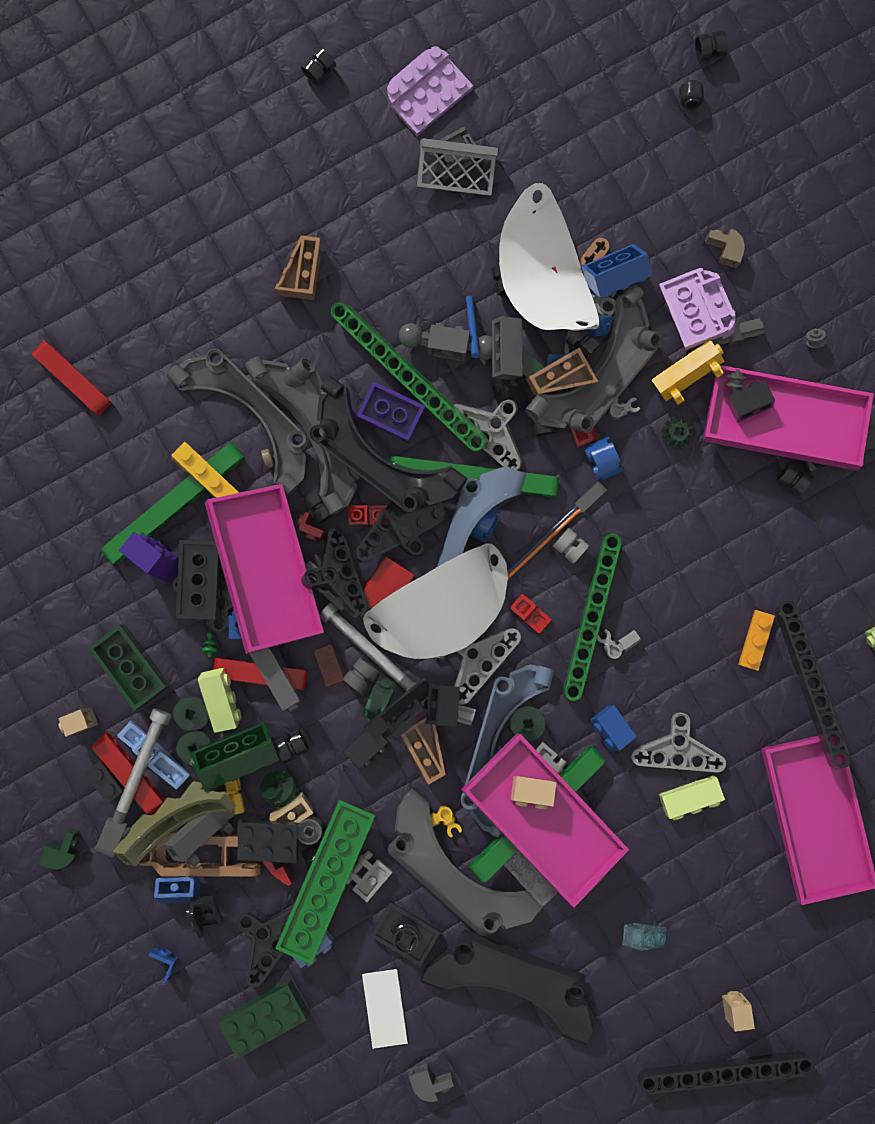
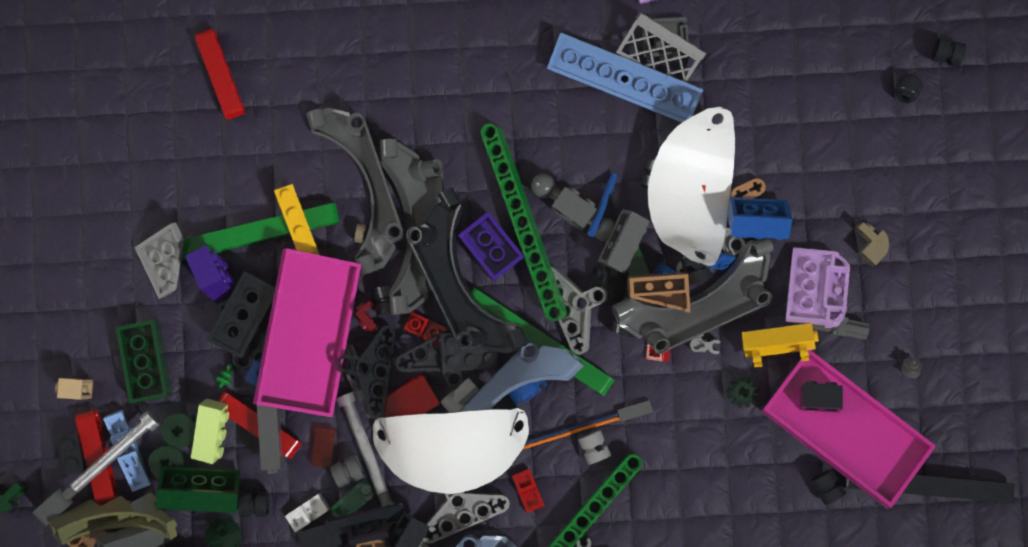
camera: 25 degrees right, 0 degrees up
yellow bar [225,778,245,815] -> none
medium nougat wedge [274,235,322,300] -> none
blue brick [585,437,624,481] -> none
dark grey wheel [726,369,747,391] -> none
none -> light grey plate [134,222,184,299]
none -> white slope [285,493,330,532]
none -> light grey piece [440,378,479,413]
none -> medium blue piece [547,32,703,122]

